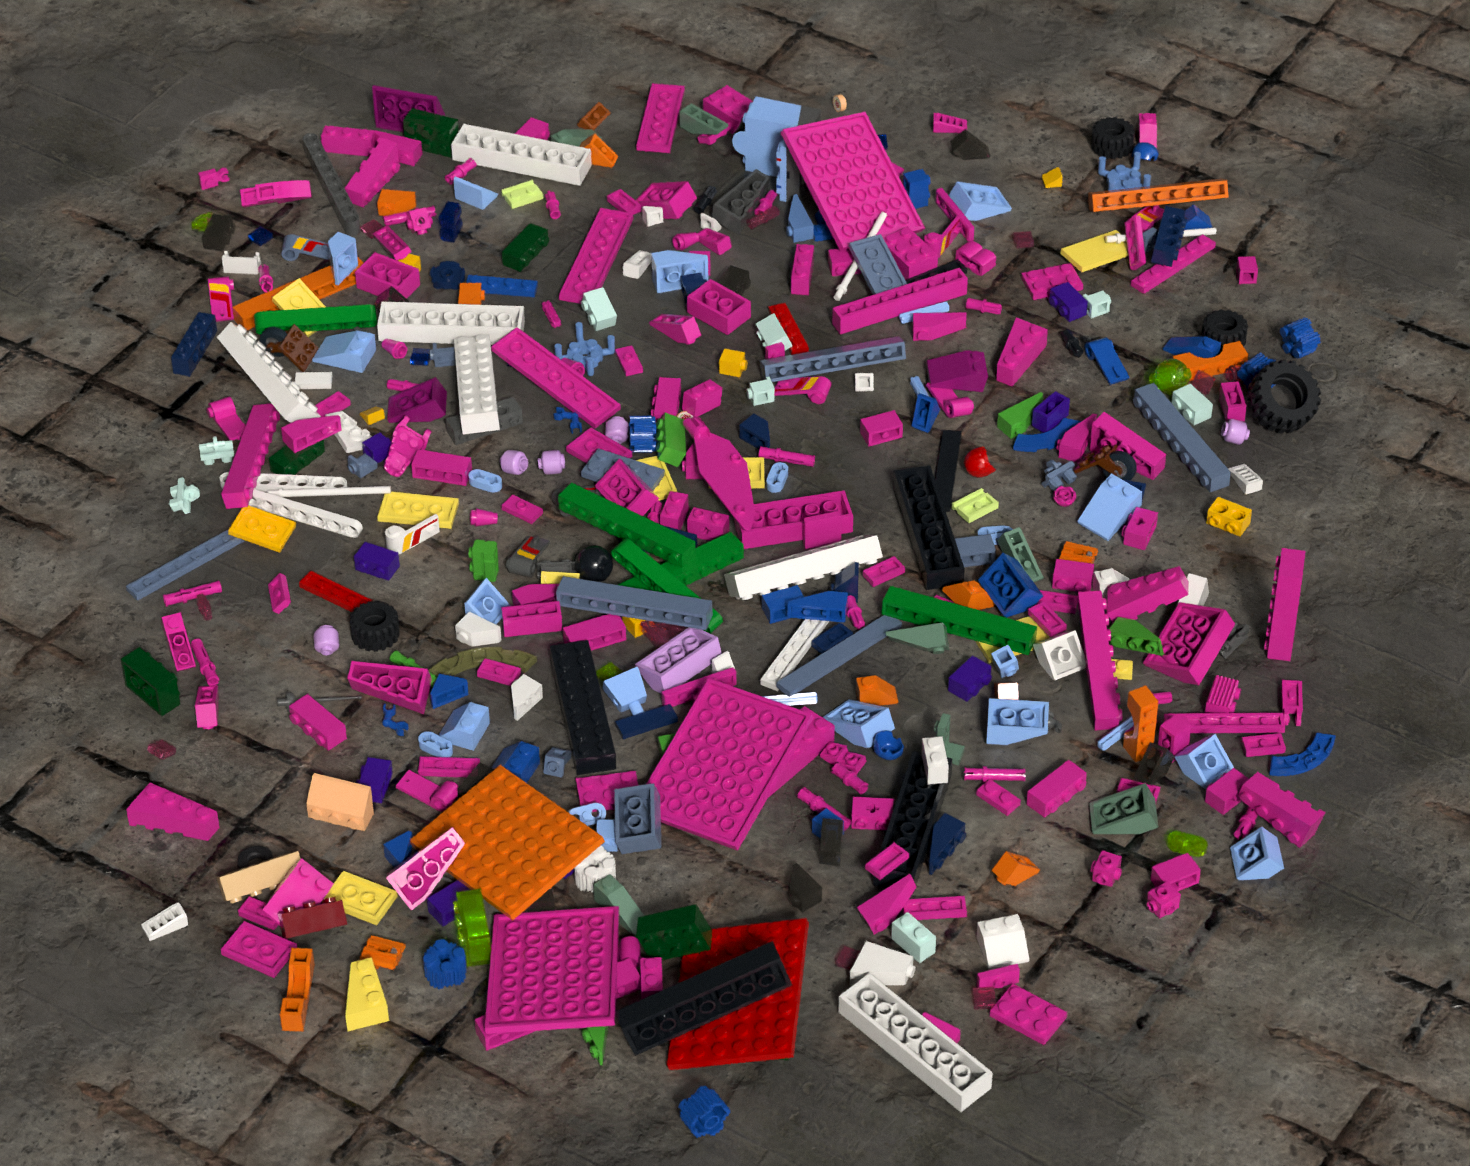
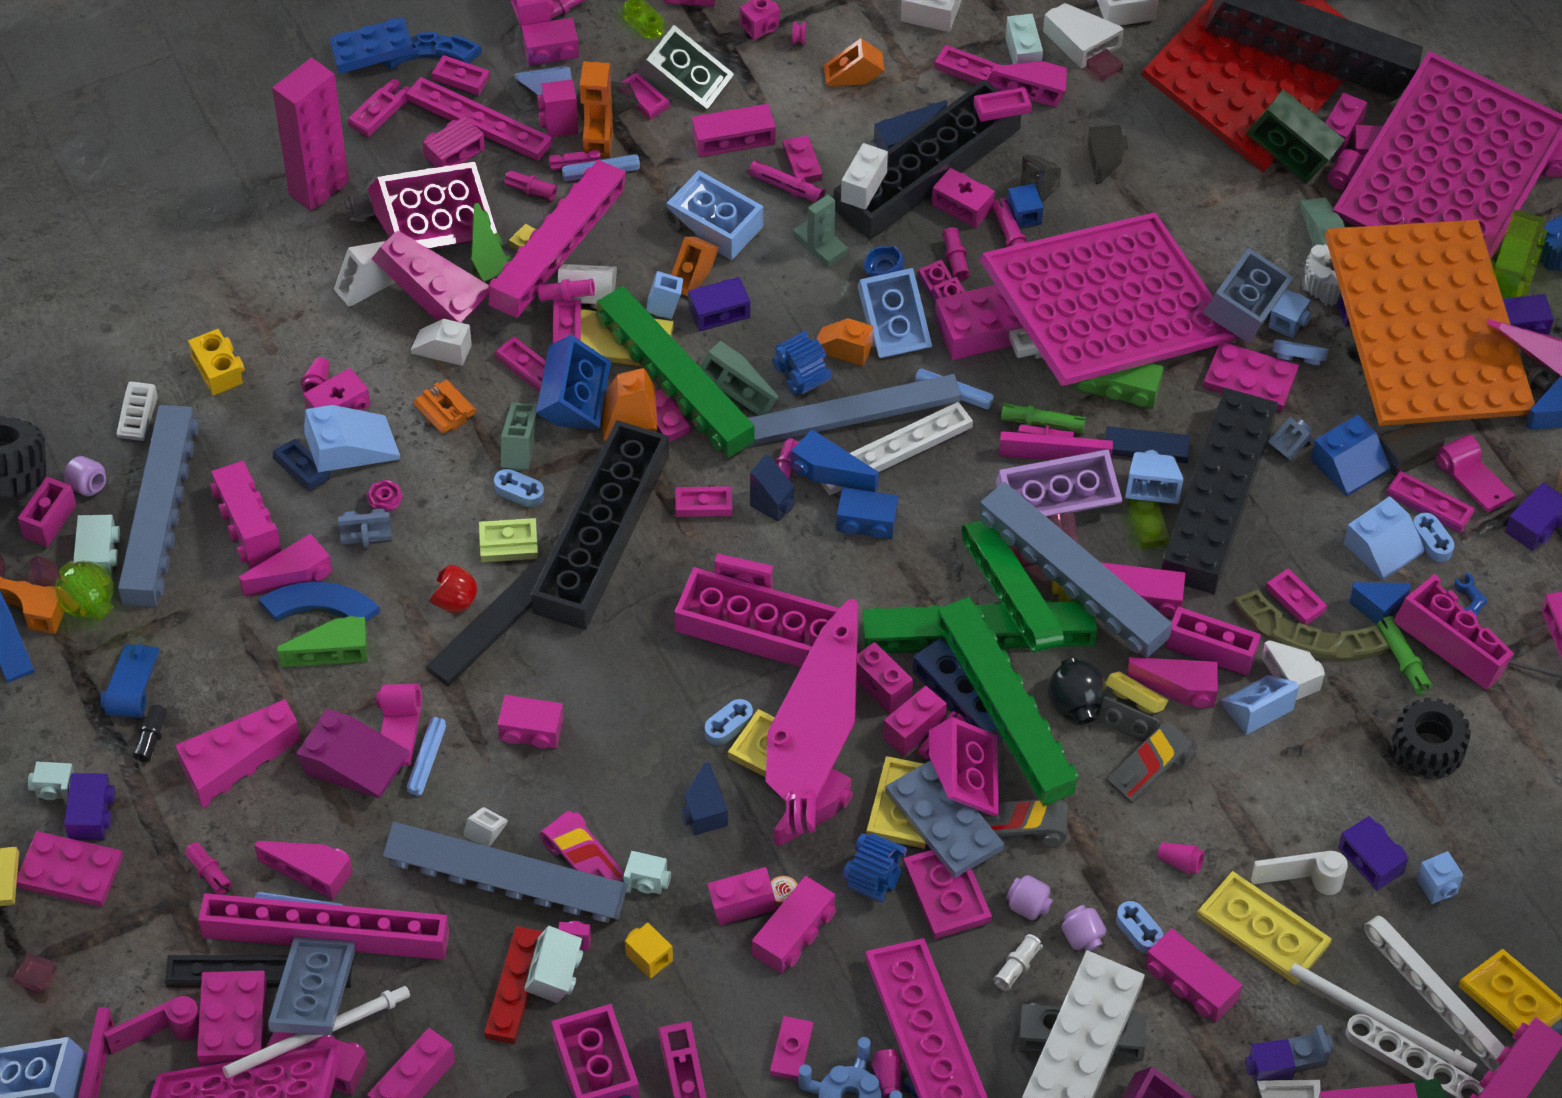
camera: 150 degrees left, 10 degrees up
dark pink plate [268,573,291,614] -> none
red plate [299,571,372,612] -> none
lavender head [313,625,339,655] -> none
dark pink animal [384,415,432,477] -> none
bright green brick [468,539,499,582] -> none
dark pink plate [502,495,543,524] -> none
white slope [511,674,543,721] -> none
blue arm [553,407,582,434] -> none
lavender head [605,416,629,444] -> none
bright green brick [656,413,686,467] -> none
white slope [712,651,735,674] -> none
white brick [724,534,883,600] -> none
dark pink pin [758,446,815,467] -> none
dark blue plate [811,622,853,654] -> none
blue slope [912,393,940,433] -> none
dark pink brick [955,241,996,276] -> none
sand blue brick [955,534,996,567] -> none
dark purple brick [1032,391,1070,433] -> none
dark pink brick [1052,559,1094,592] -> none
plate [1074,444,1137,481] -> none
none -> dark pink cone [301,357,330,393]
none -> blue plate [329,17,414,74]
none -> dark pink pin [538,279,596,301]
none -> blue brick [772,331,833,395]
none -> dark pink bush [792,21,806,46]
none -> white pin [993,934,1043,991]
none -> light blue brick [1417,851,1463,904]

